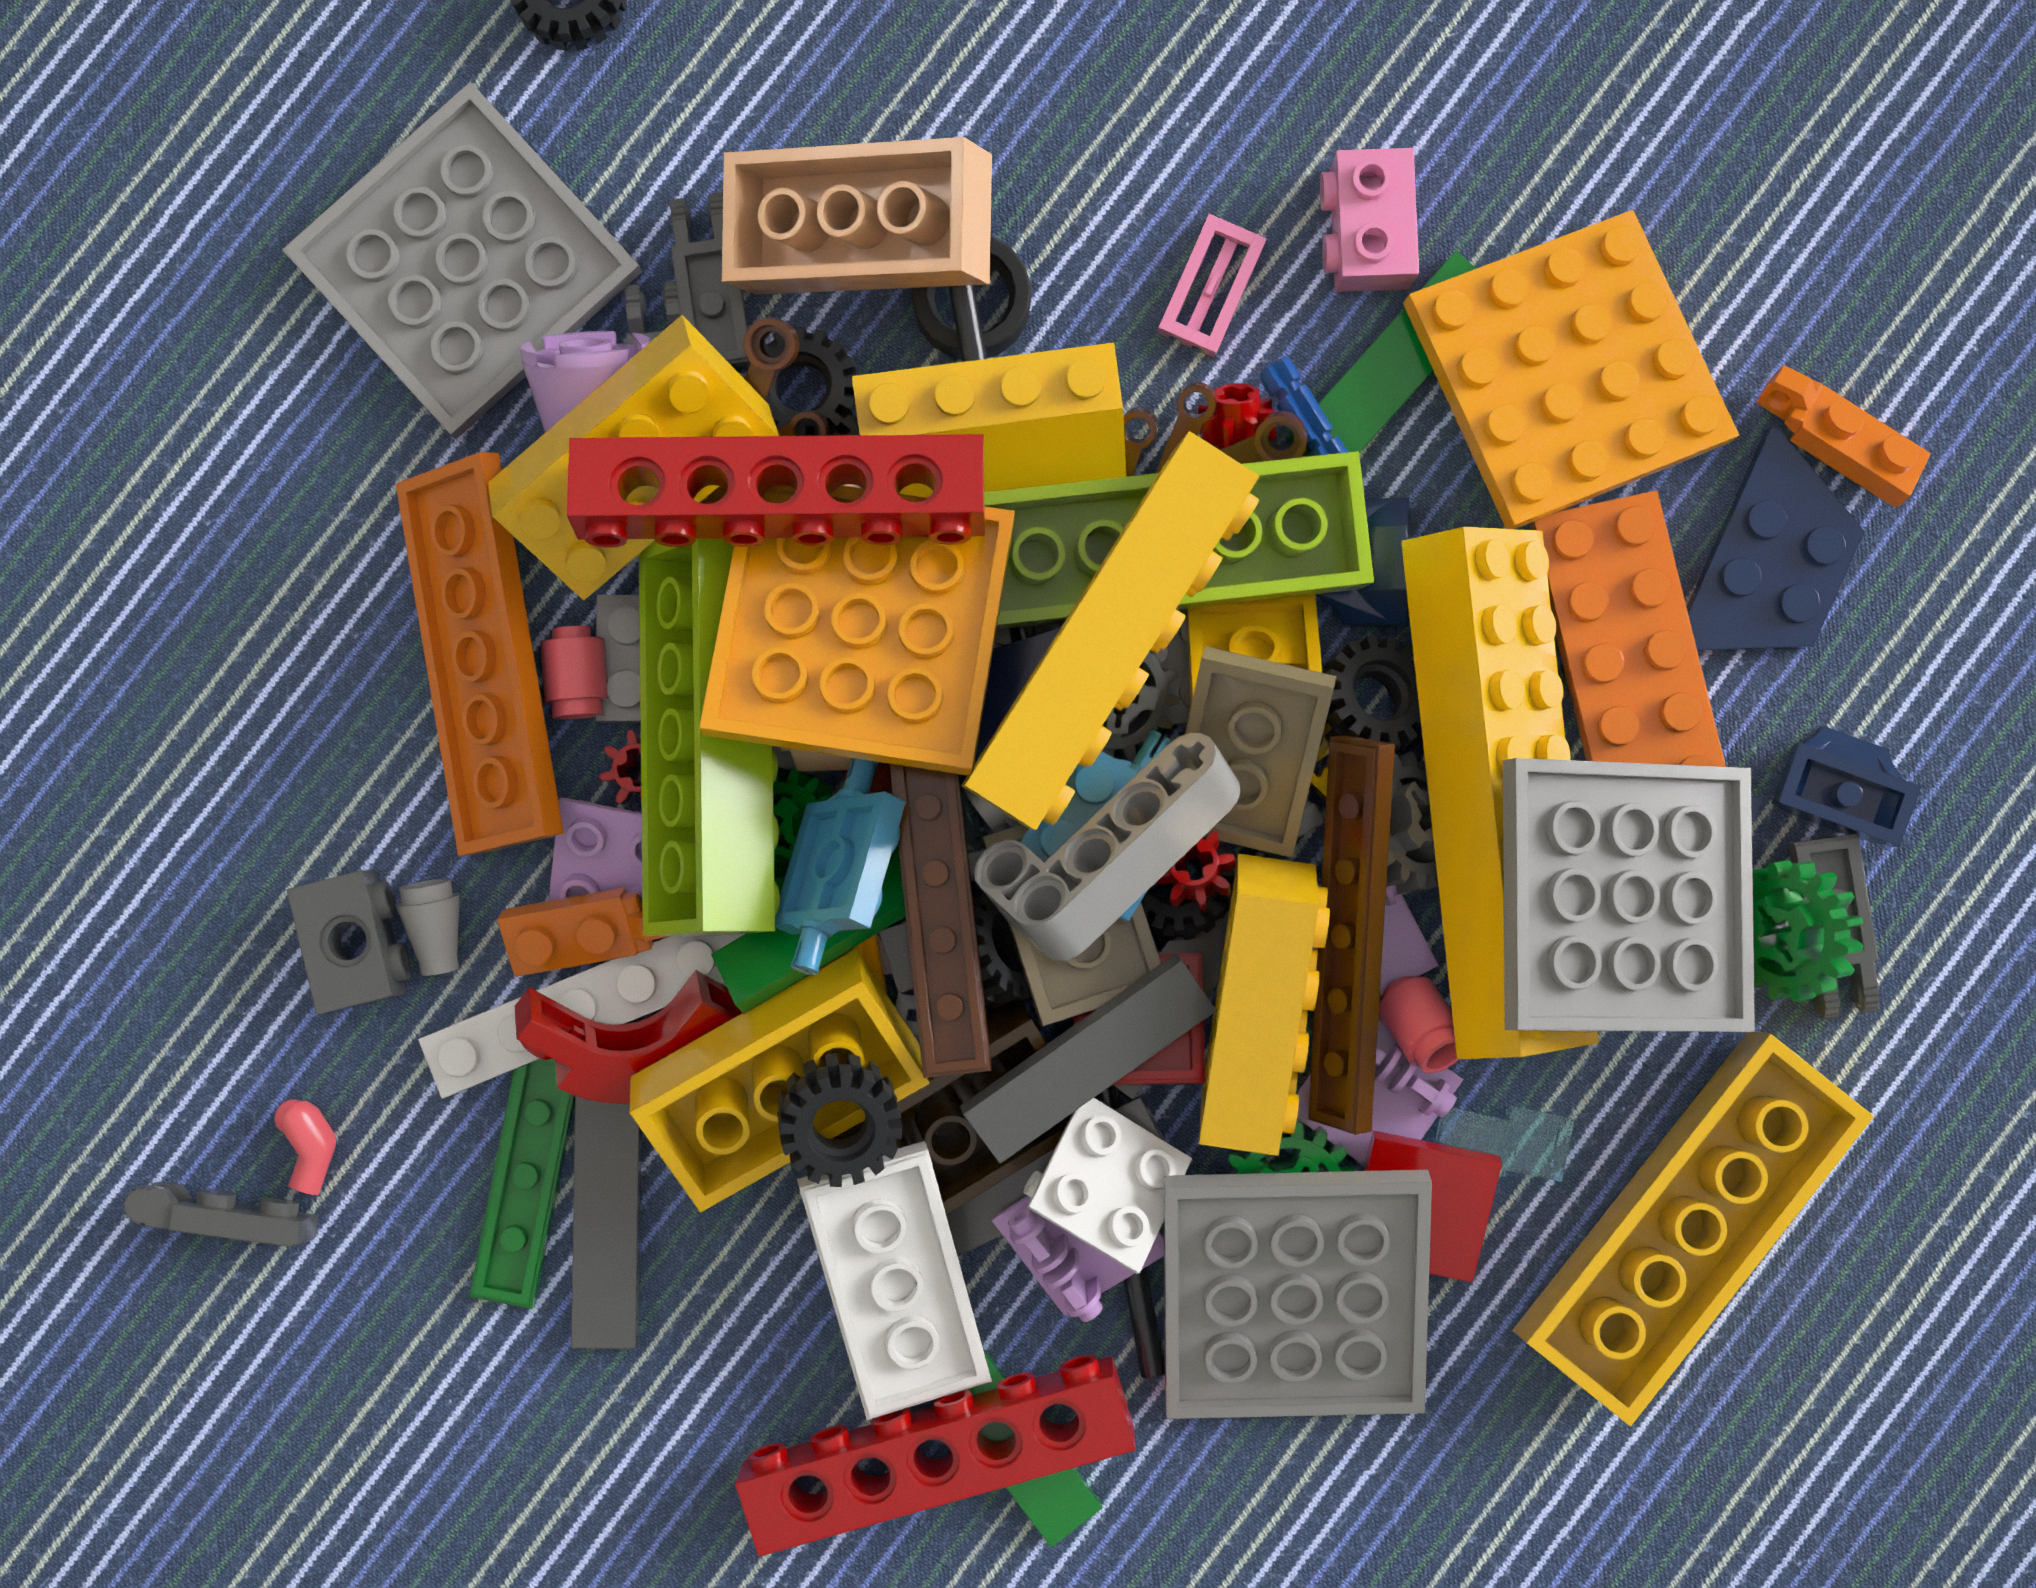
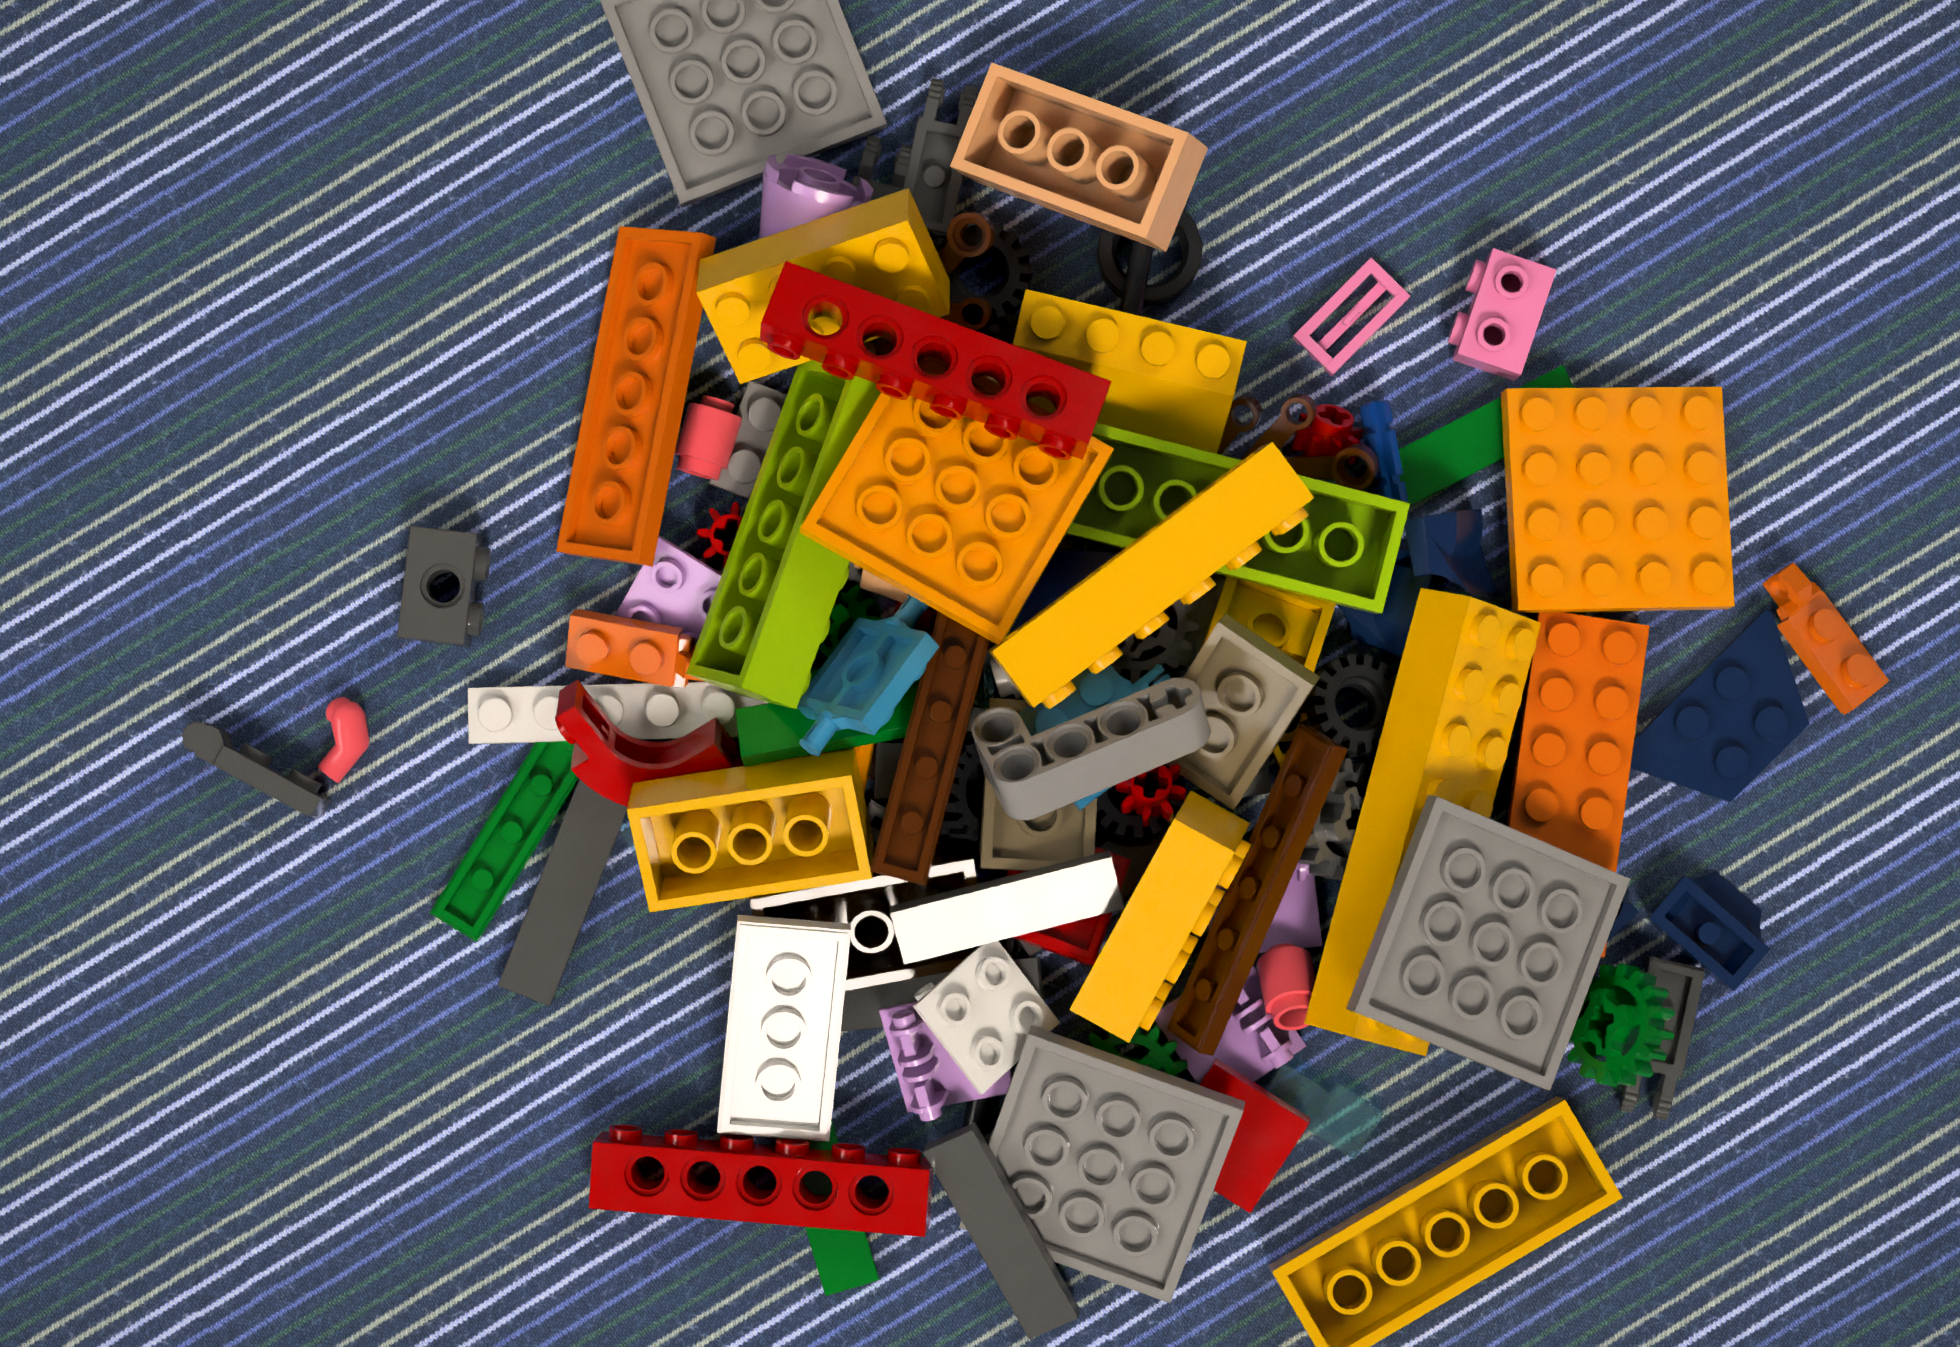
camera: 20 degrees right, 0 degrees up
light grey cone [395,879,460,976] -> none
black tyre [777,1053,902,1187] -> none
none -> dark grey tile [923,1122,1080,1339]
none -> dark blue slope [1404,509,1498,595]

